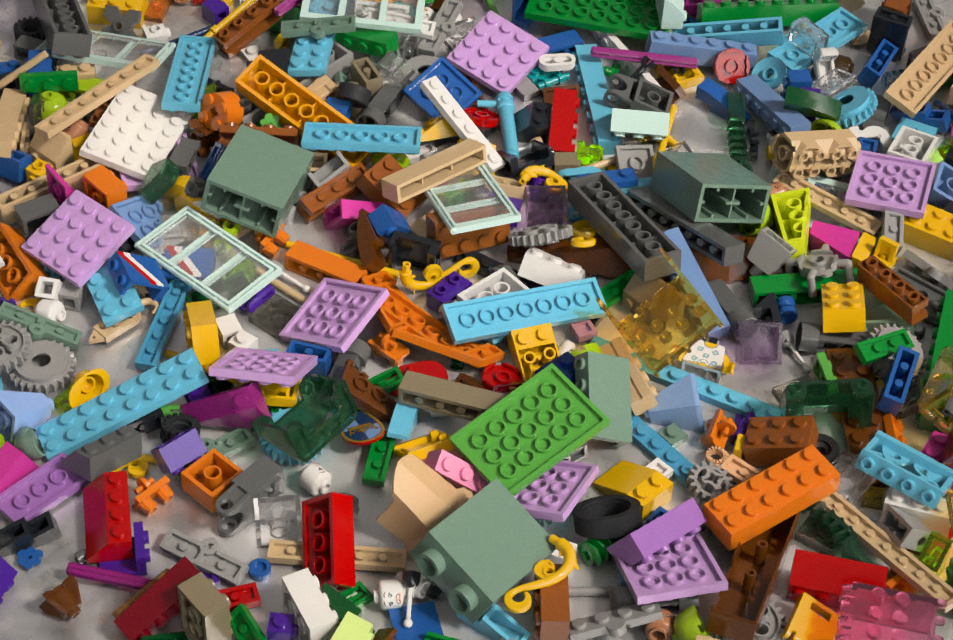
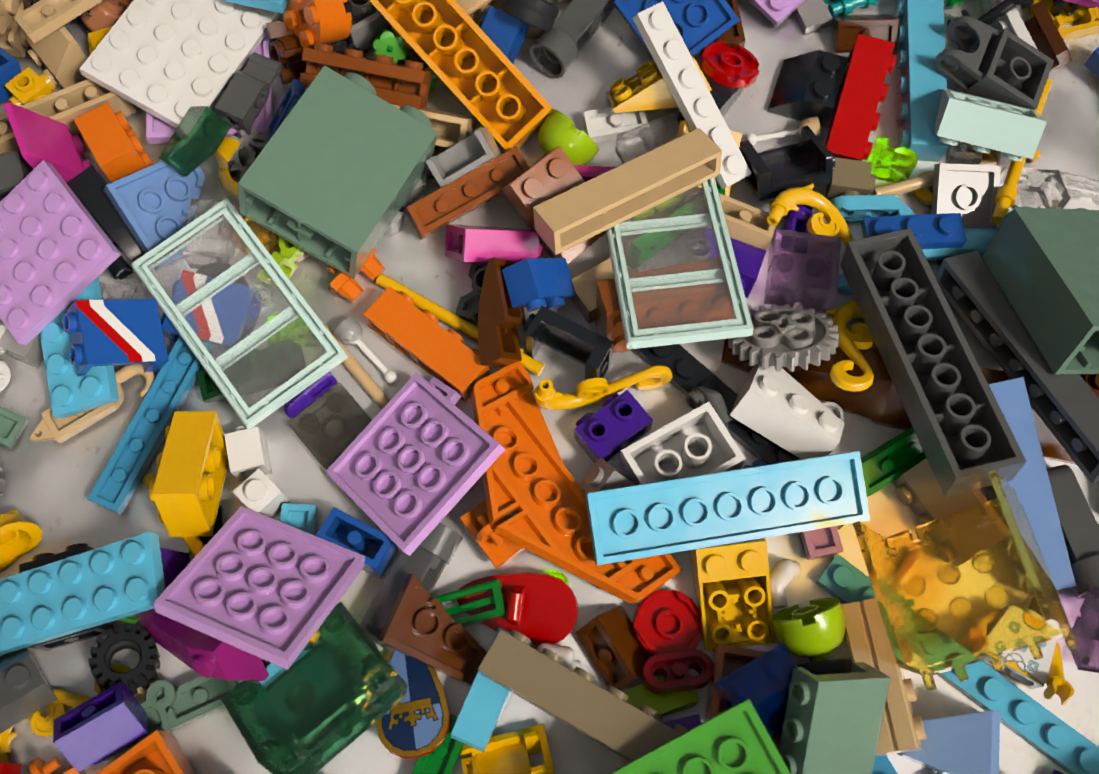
camera: 15 degrees right, 25 degrees up
medium azure plate [301,122,422,155] -> none
medium azure cylinder [477,91,519,160] -> none

